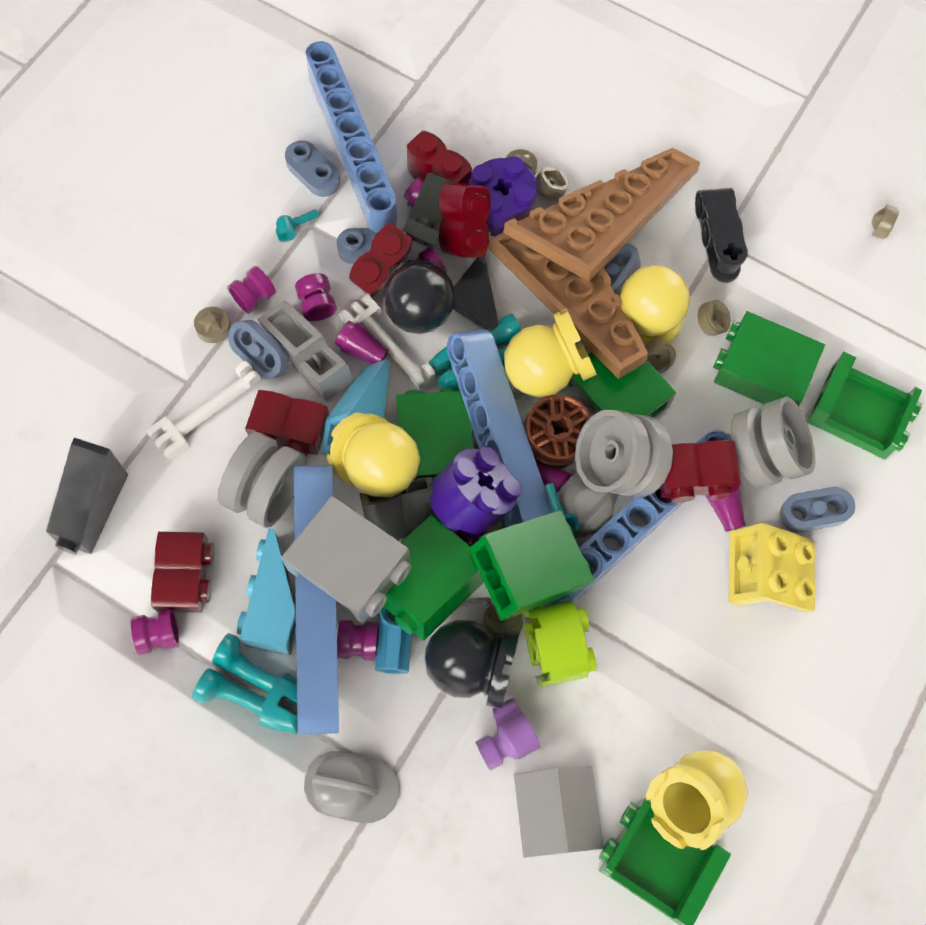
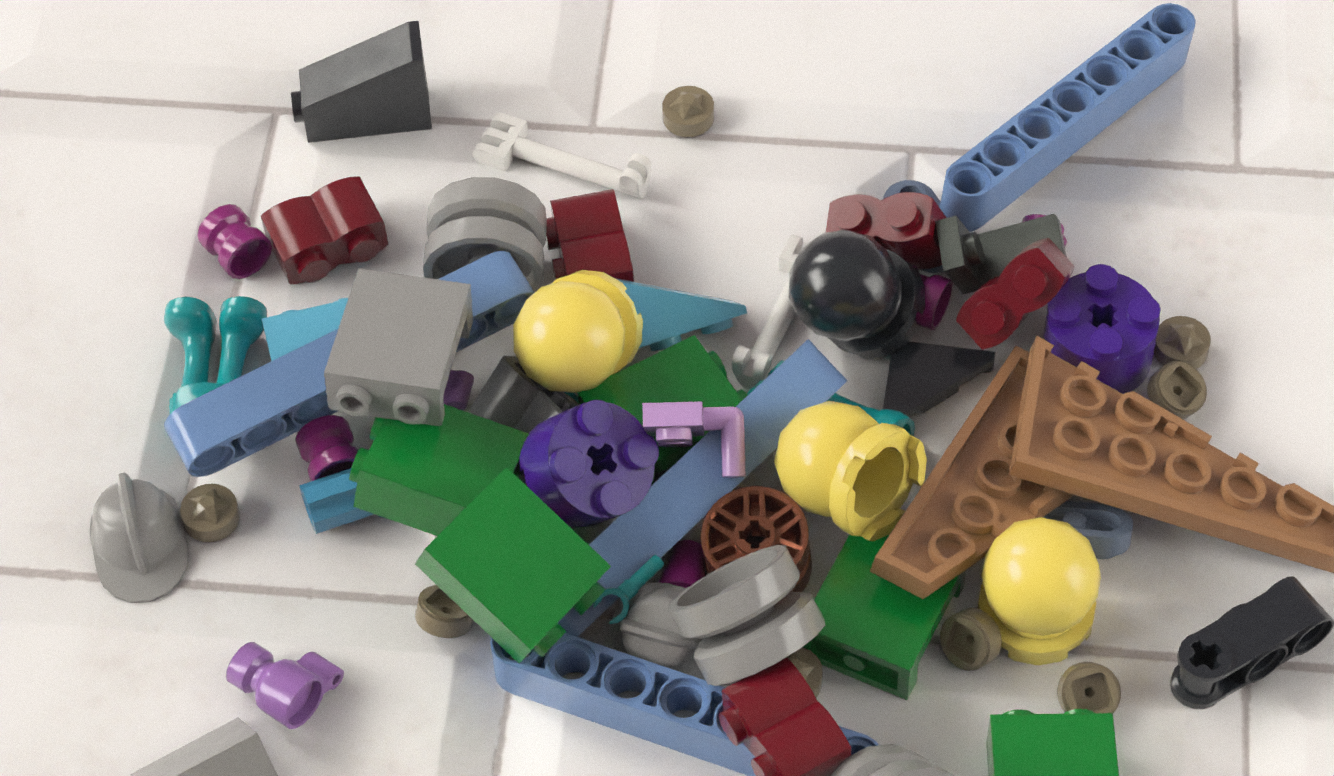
camera: 70 degrees right, 15 degrees down
magenta wheel [227,266,276,314] -> none
sand blue plate [228,320,289,379] -> none
light grey slope [257,300,354,402] -> none
teal hand [276,209,319,242] -> none
sand blue plate [285,141,340,197] -> none
magenta wheel [295,273,337,321] -> none
magenta cone [335,320,389,364] -> none
dark red brick [407,130,472,183] -> none
black tile [425,620,520,708] -> none
lime brick [524,601,597,687] -> none
none -> dark tan tile [180,484,240,542]
none -> lavender plate [642,402,746,478]

